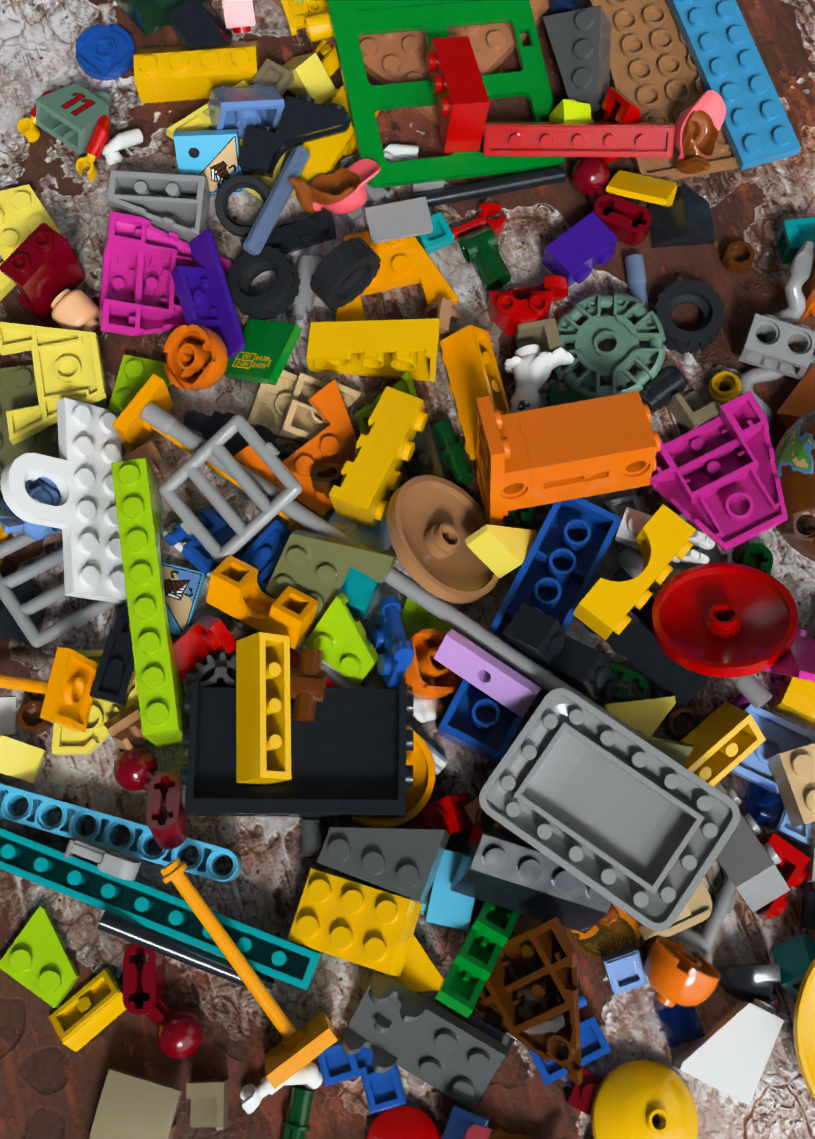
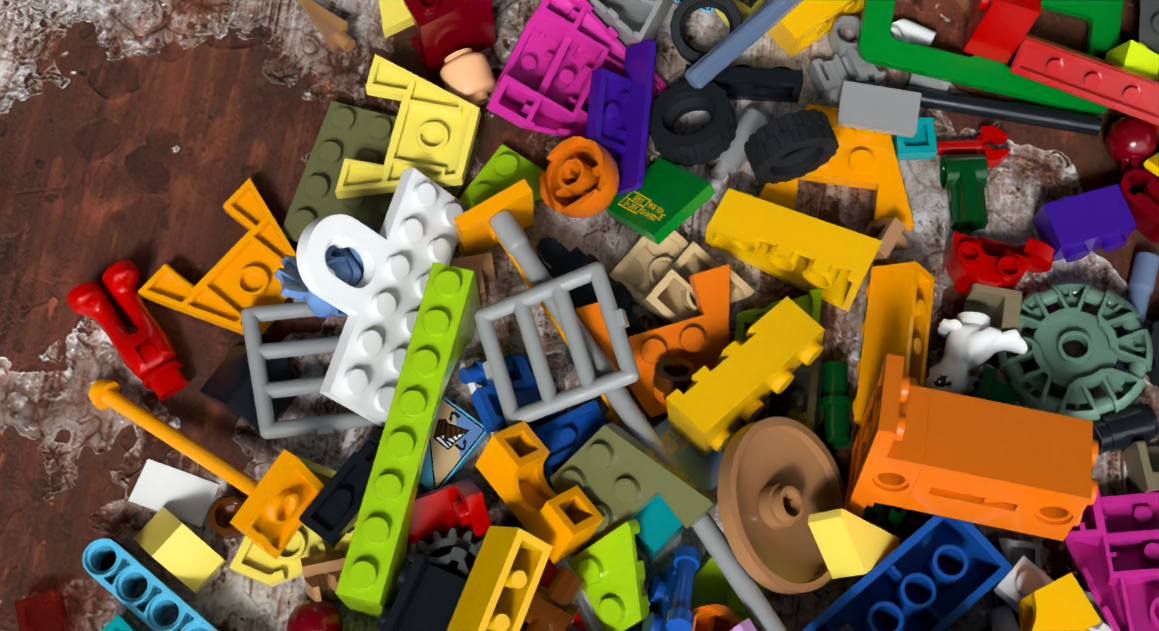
camera: 25 degrees right, 5 degrees down
hair [288,159,381,215] -> none

